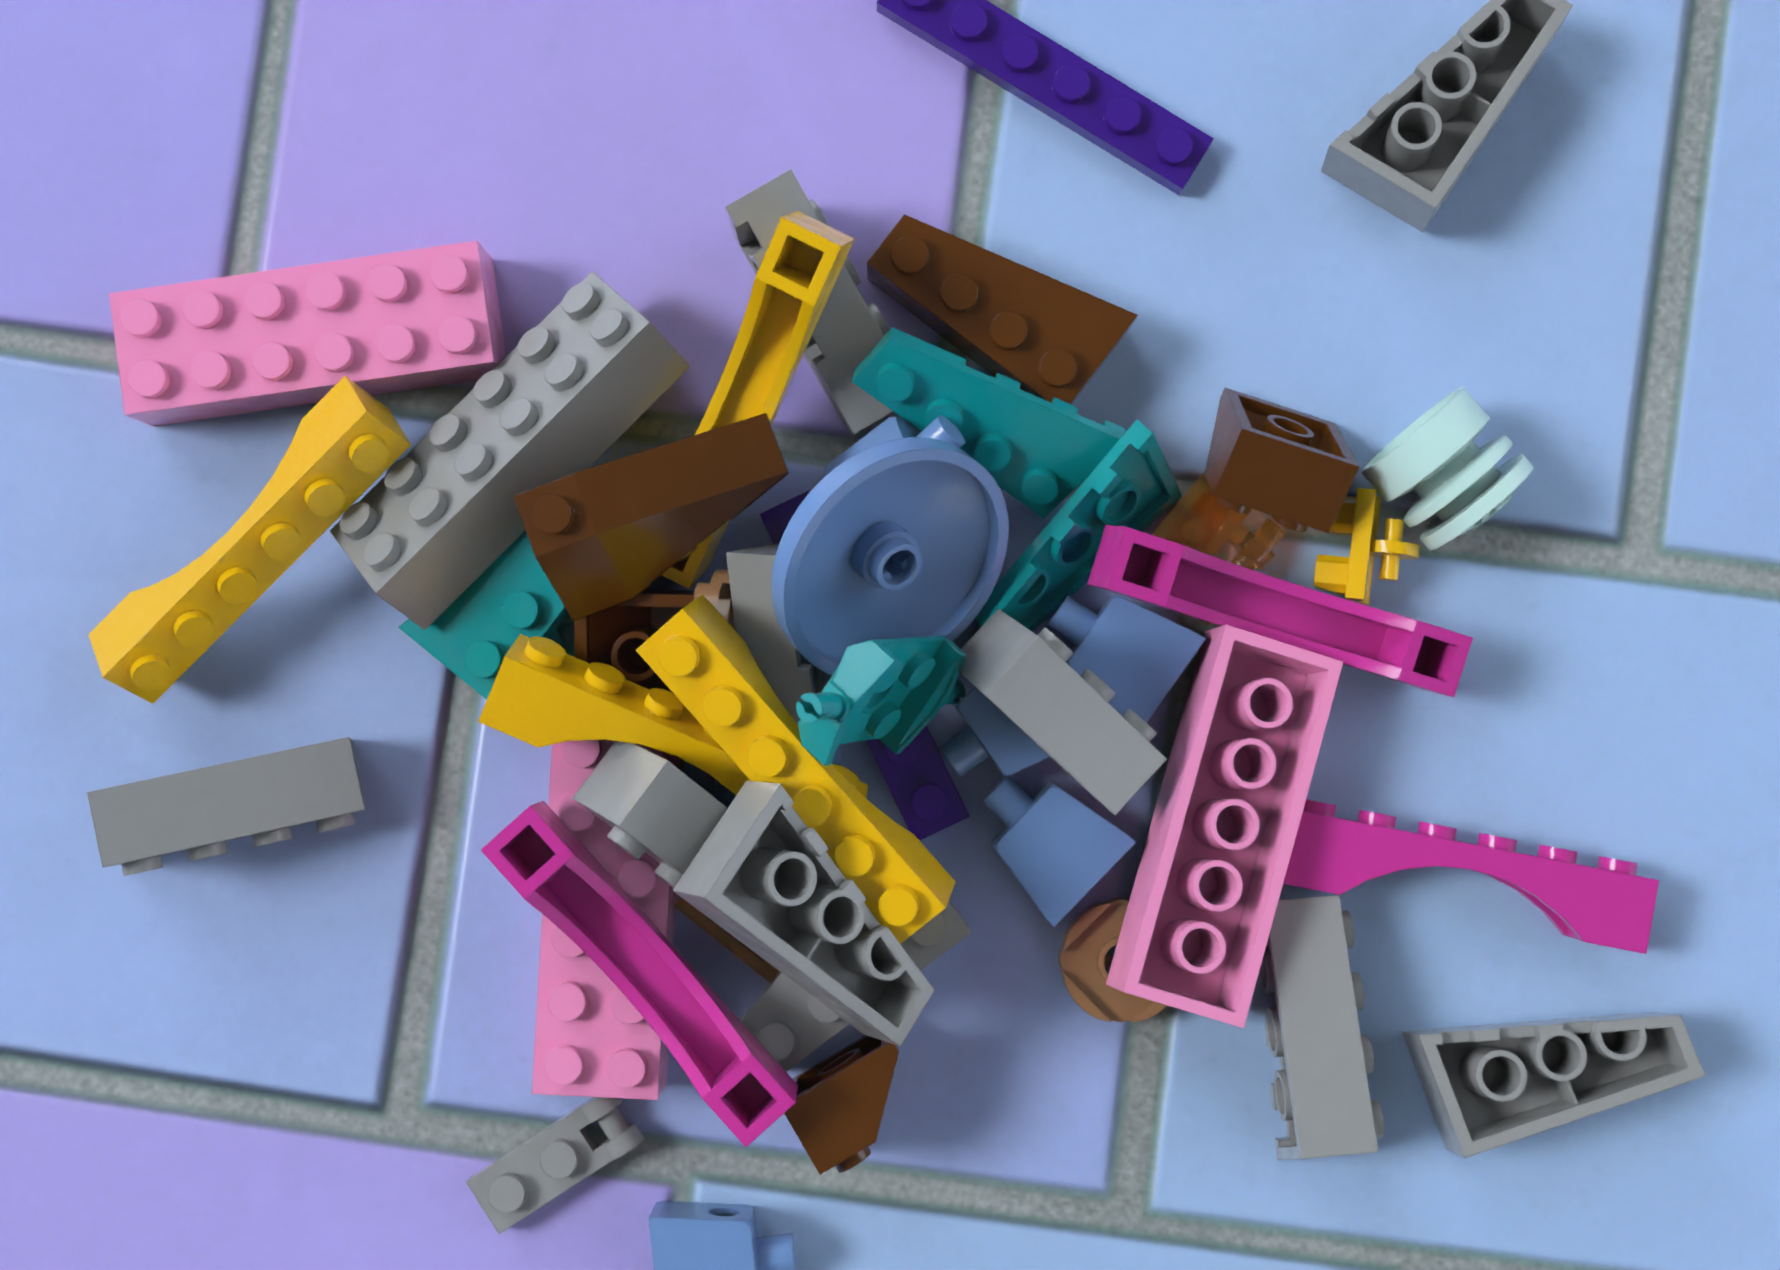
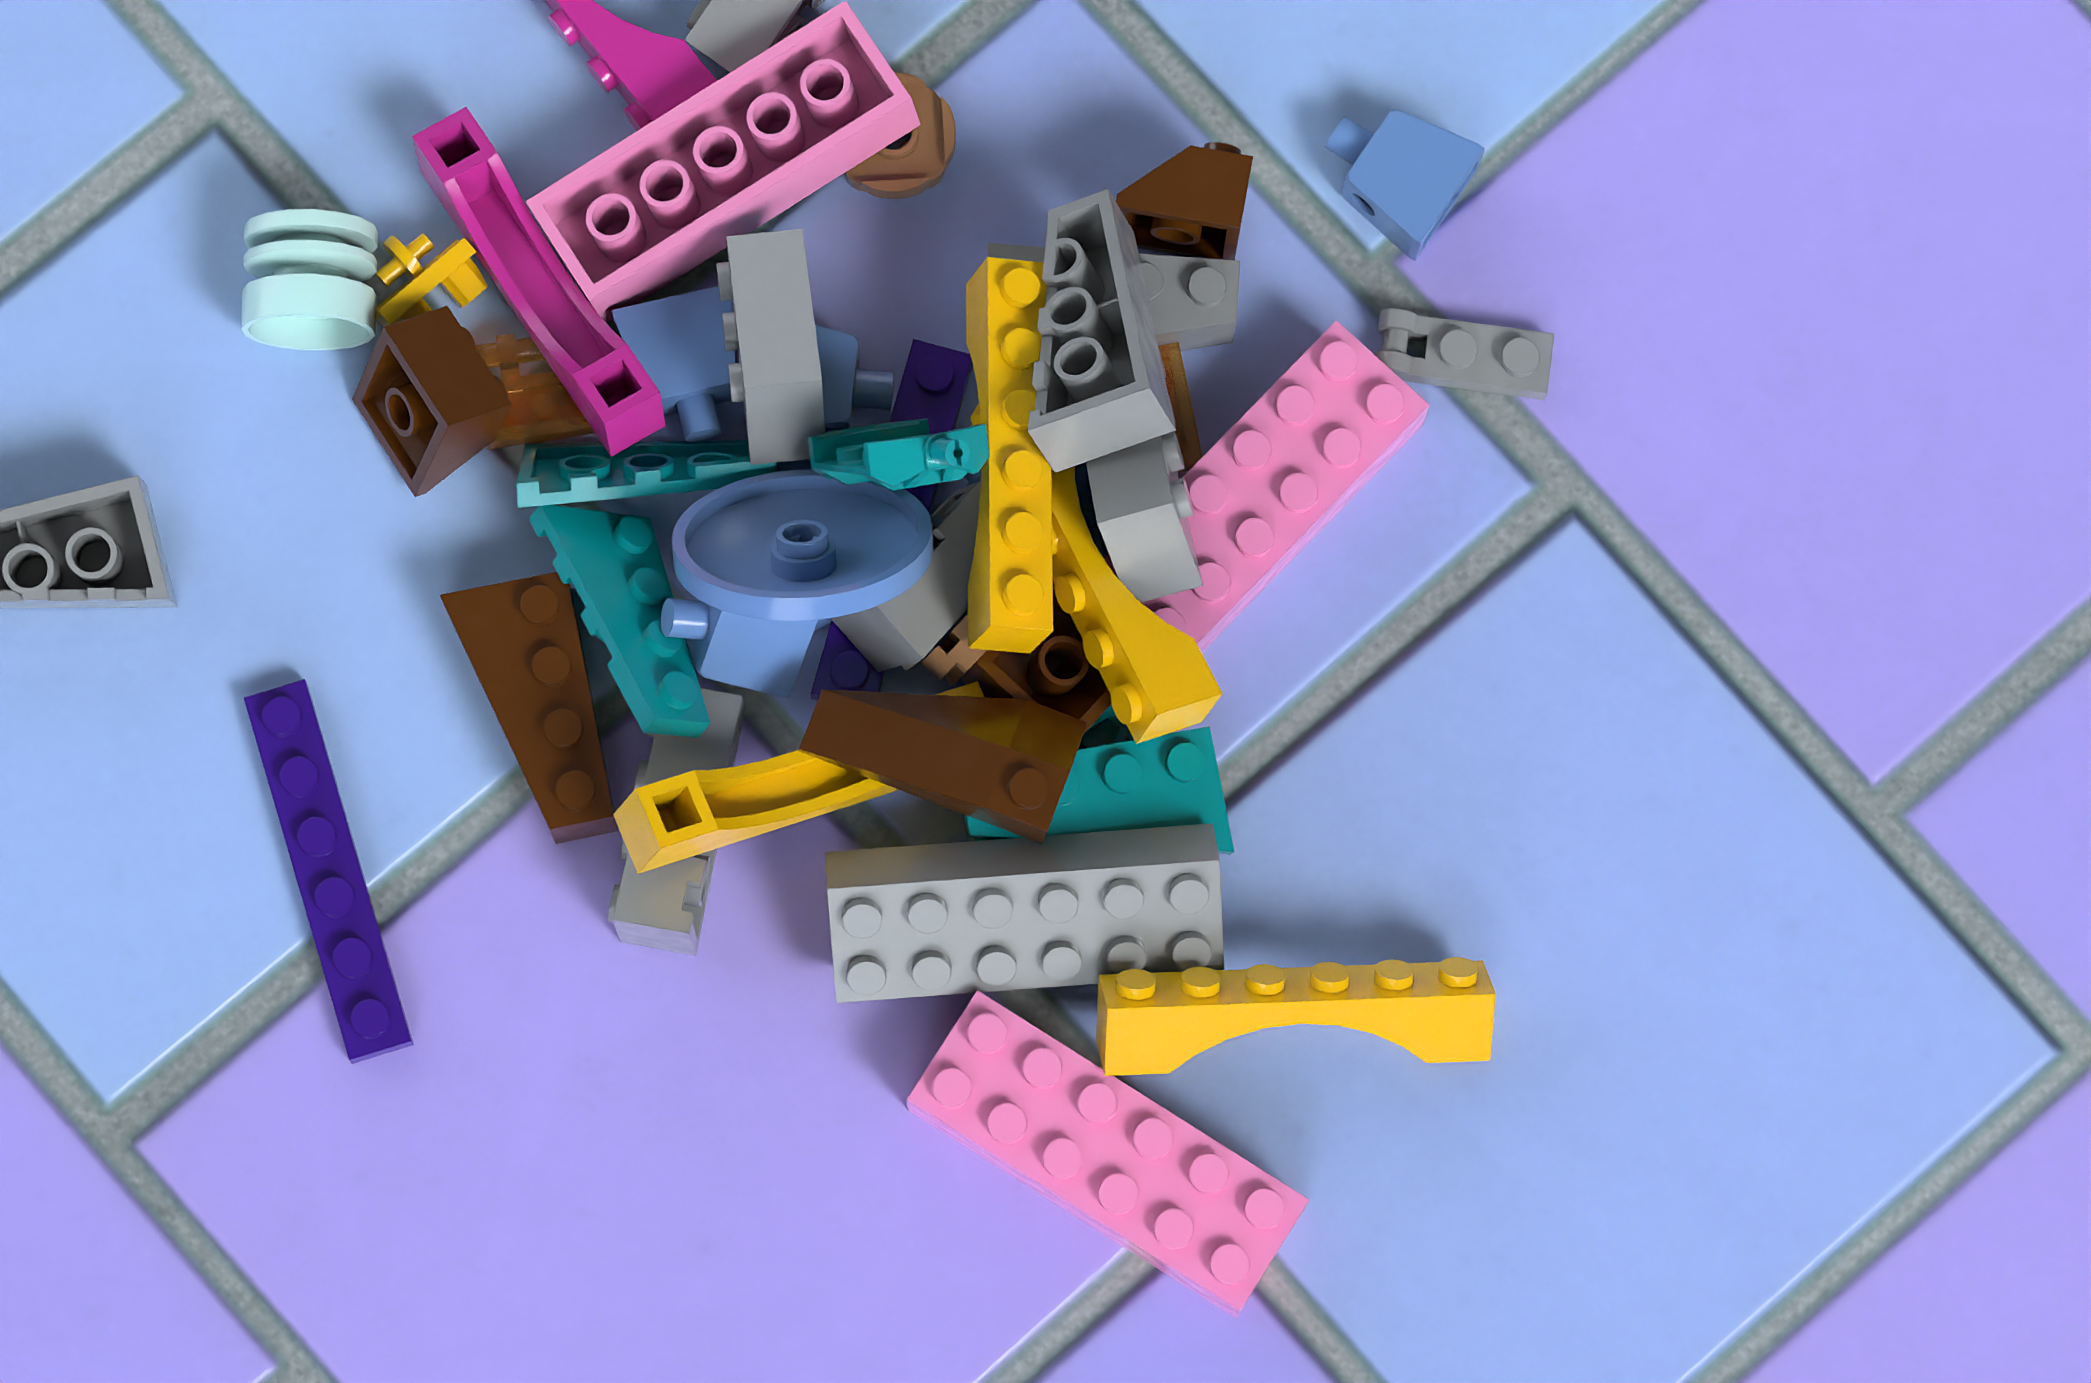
camera: 140 degrees left, 10 degrees down
light grey wedge [87,737,367,876] -> none
dark pink arch [481,801,798,1147] -> none
medium blue torso [982,776,1136,927] -> none

